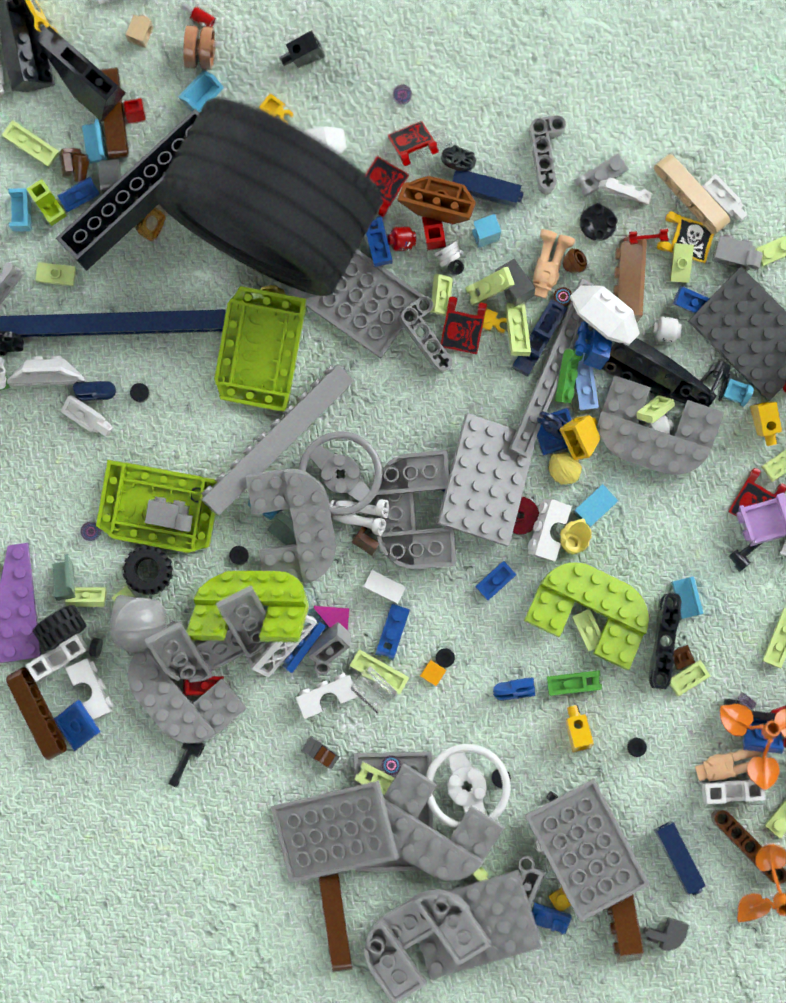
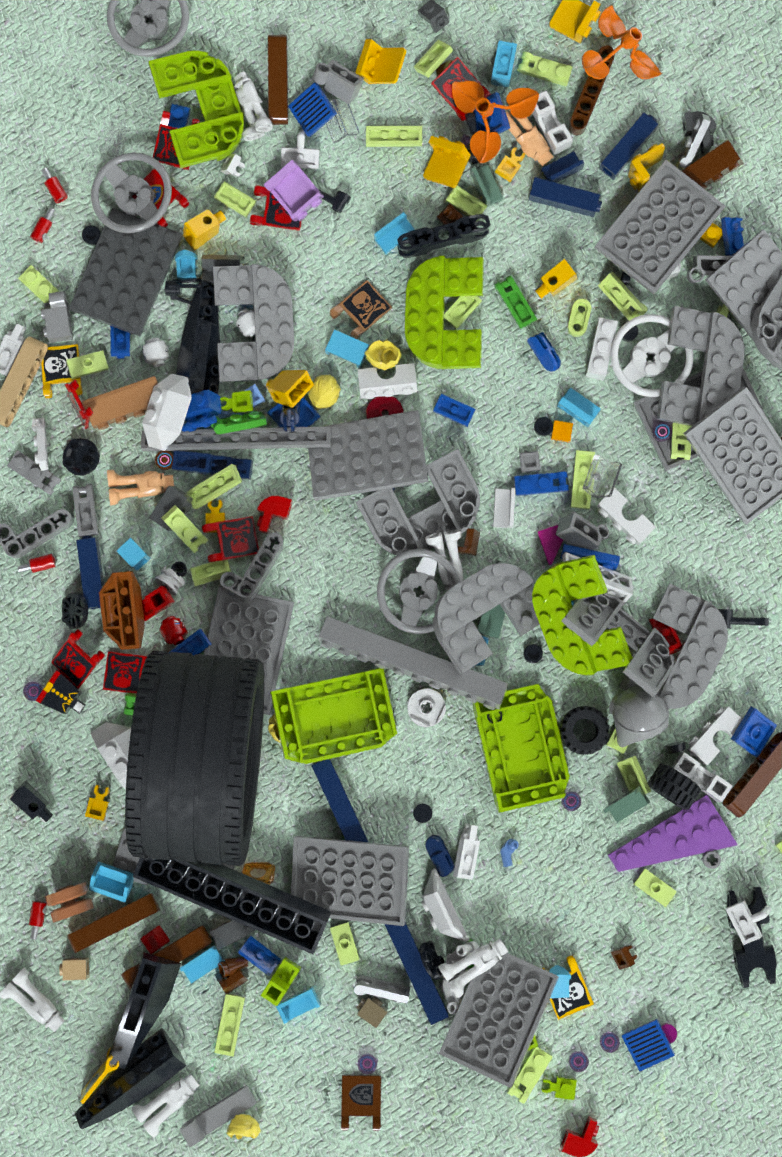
camera: 110 degrees left, 0 degrees up
light grey hinge [145,496,193,532] -> none
leg [301,735,340,770] -> none
reddish brown cone [563,248,587,273] -> none
black tile [627,737,647,757] -> none
yellowish green plate [636,395,675,423] -> none
none -> red piece [18,554,56,573]
none -> black torso [36,670,86,714]
none -> reddish brown beam [67,893,160,953]
none -> light grey plate [73,483,99,538]
none -> dark grey panel [201,255,240,284]
none -> lime plate [220,390,253,413]
none -> red brick [257,496,293,534]
none -> light grey plate [291,836,409,926]
none -> flag [330,280,392,339]
none -> white plate [407,688,446,727]
none -> yellow bracket [423,136,471,188]
none -> sand green panel [470,165,503,207]
none -> yellow plate [495,147,525,182]
none -> medium blue arm [500,839,519,867]
none -> light grey tile [519,451,541,473]
none -> dark blue brick [529,177,602,218]
none -> dark blue panel [541,151,584,183]
none -> medium azure panel [557,388,601,427]
none -> yellowish green plate [568,299,591,337]
none -> white arch [585,317,618,381]
none -> yellowish green plate [598,272,648,320]
none -> yellow bracket [628,143,665,192]
none -> light grey plate [678,114,711,168]

